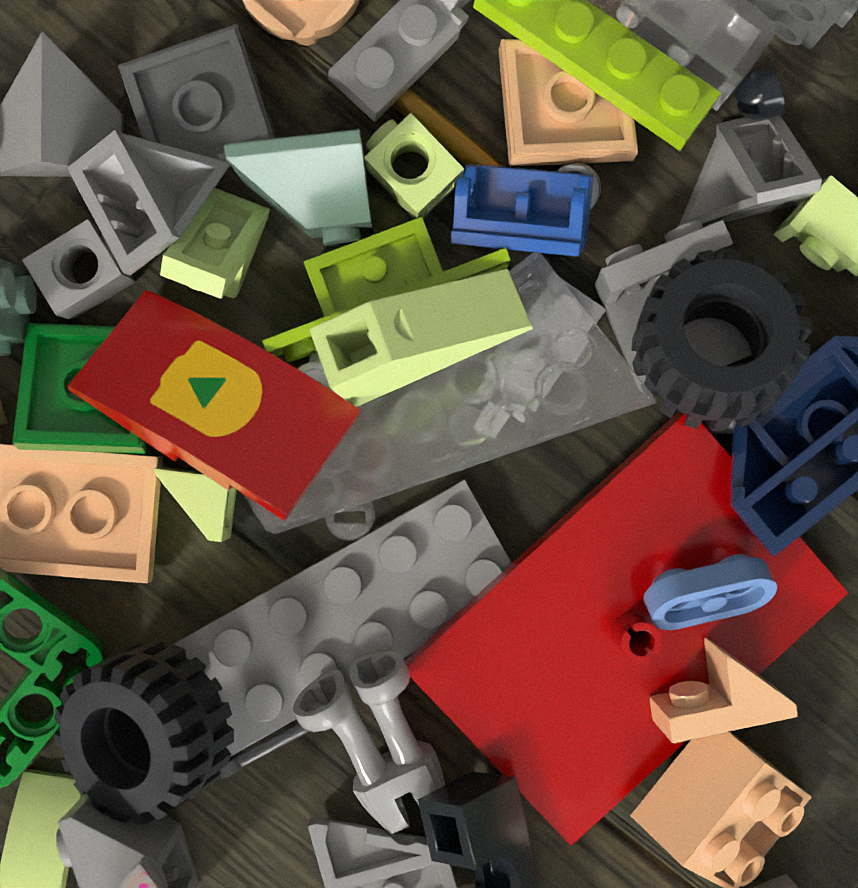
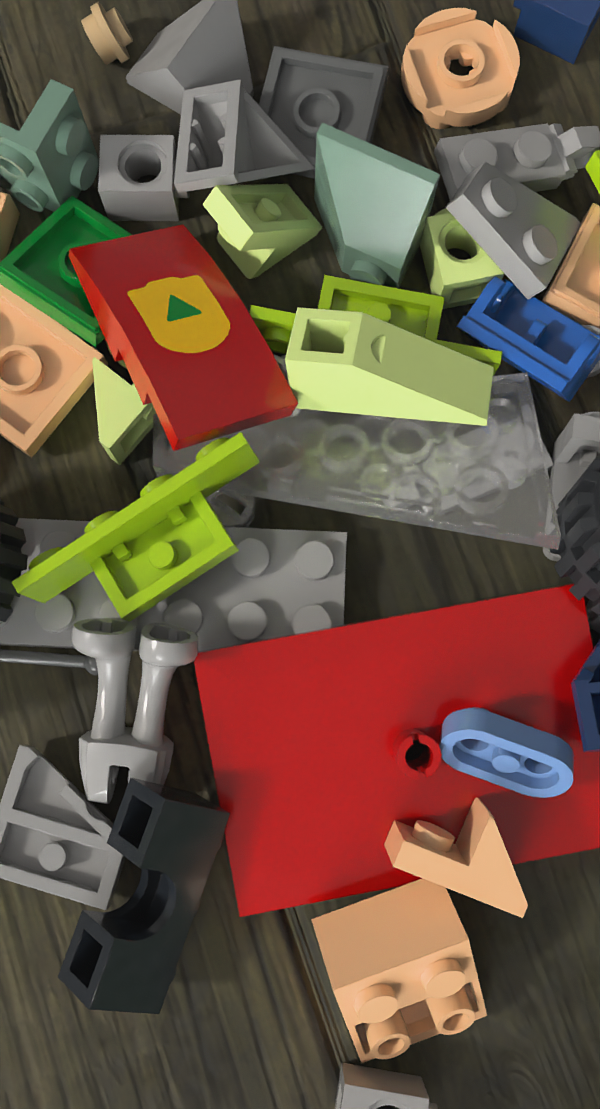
camera: 35 degrees right, 10 degrees down
none -> lime bracket [12,432,260,622]
none -> light grey wing [446,161,581,299]

